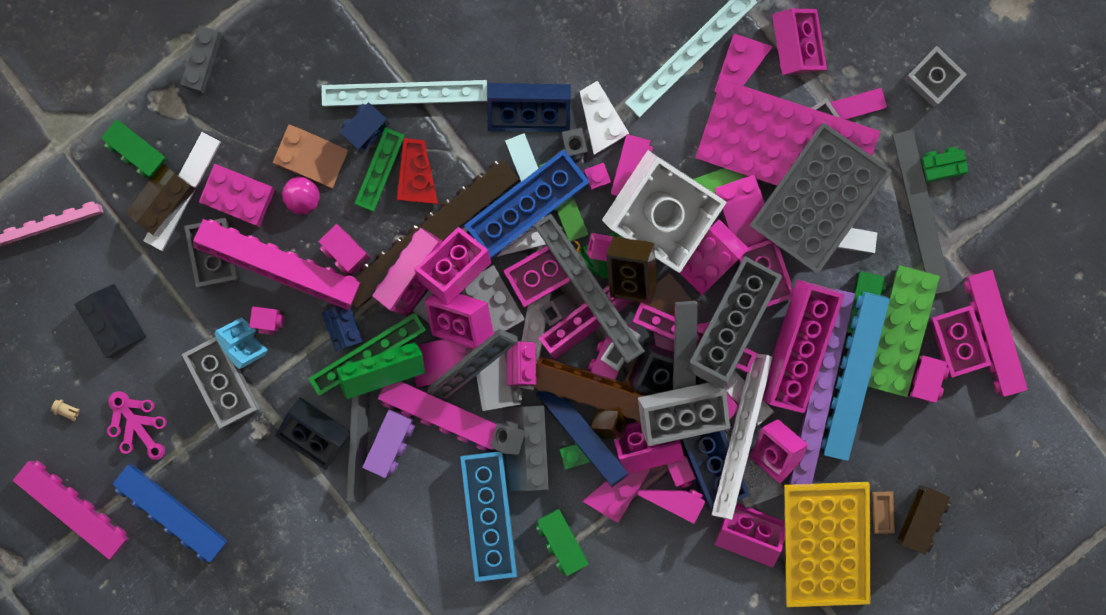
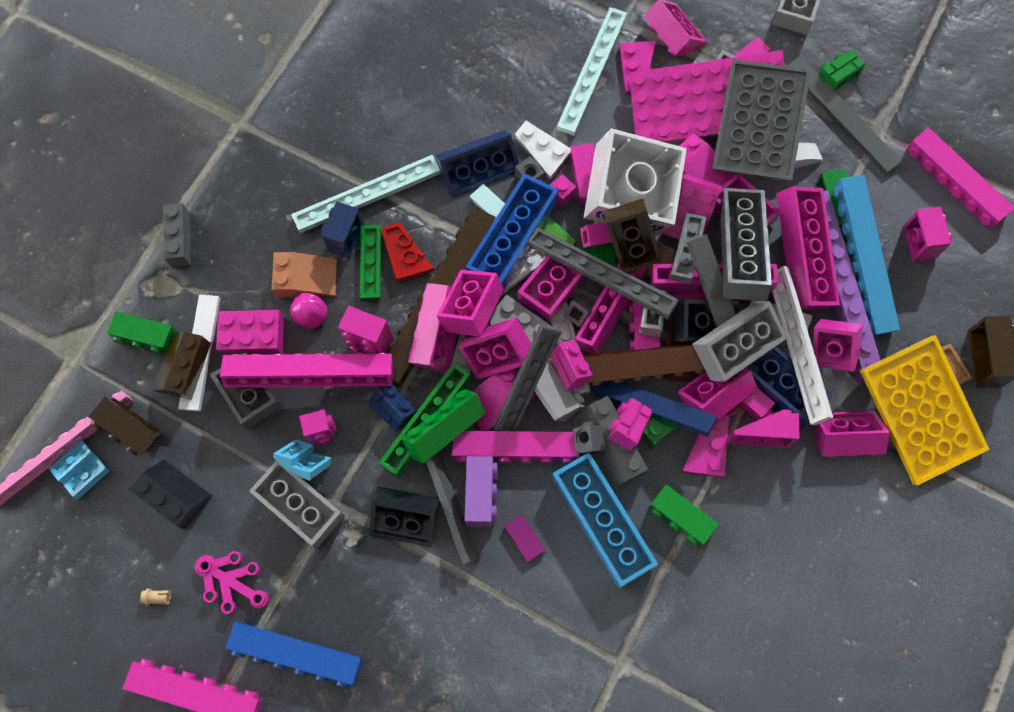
camera: 25 degrees left, 15 degrees down
dark brown brick [591,410,628,440] -> none
bright green brick [867,265,940,397] -> none
dark pink brick [928,305,991,378] -> none
none -> medium azure slope [49,439,110,500]
none -> dark brown brick [88,395,163,456]
none -> magenta tile [504,514,545,563]
none -> dark pink brick [609,398,652,450]
none -> dark grey plate [670,213,706,284]

